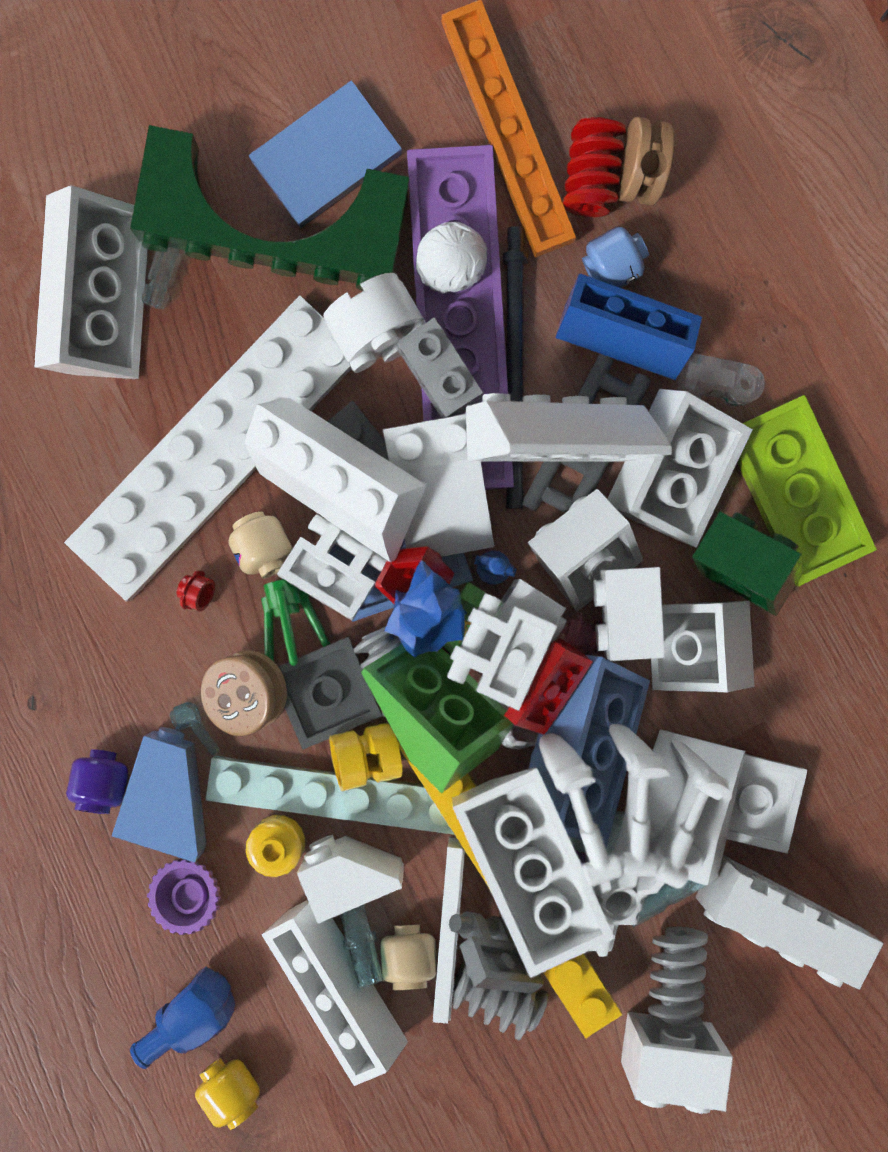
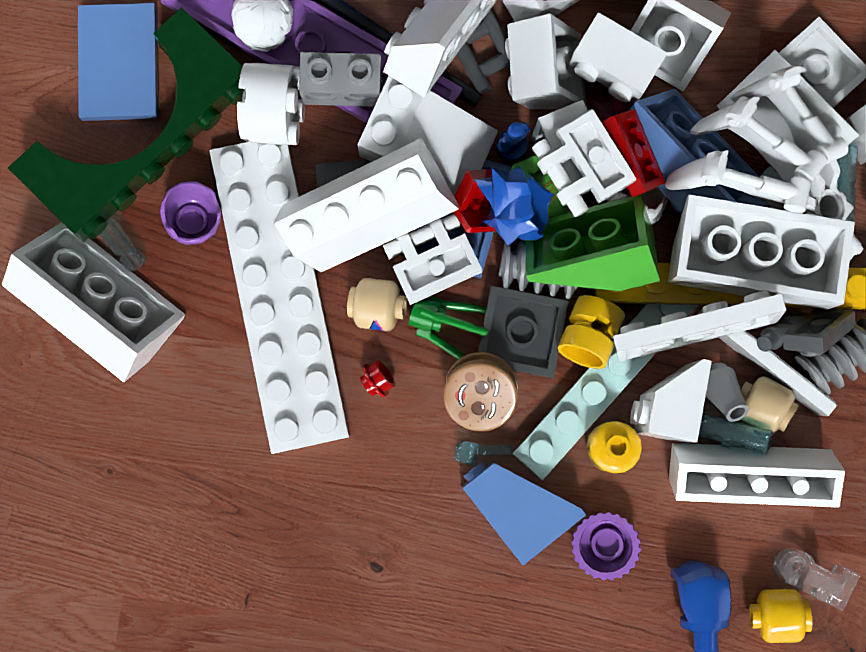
camera: 60 degrees left, 5 degrees down
dark purple head [66,749,128,814] -> none
none -> medium lavender hair [160,181,221,245]
none -> white plate [613,291,786,362]
none -> light grey cone [706,363,749,422]
none -> clear leg [773,548,860,611]

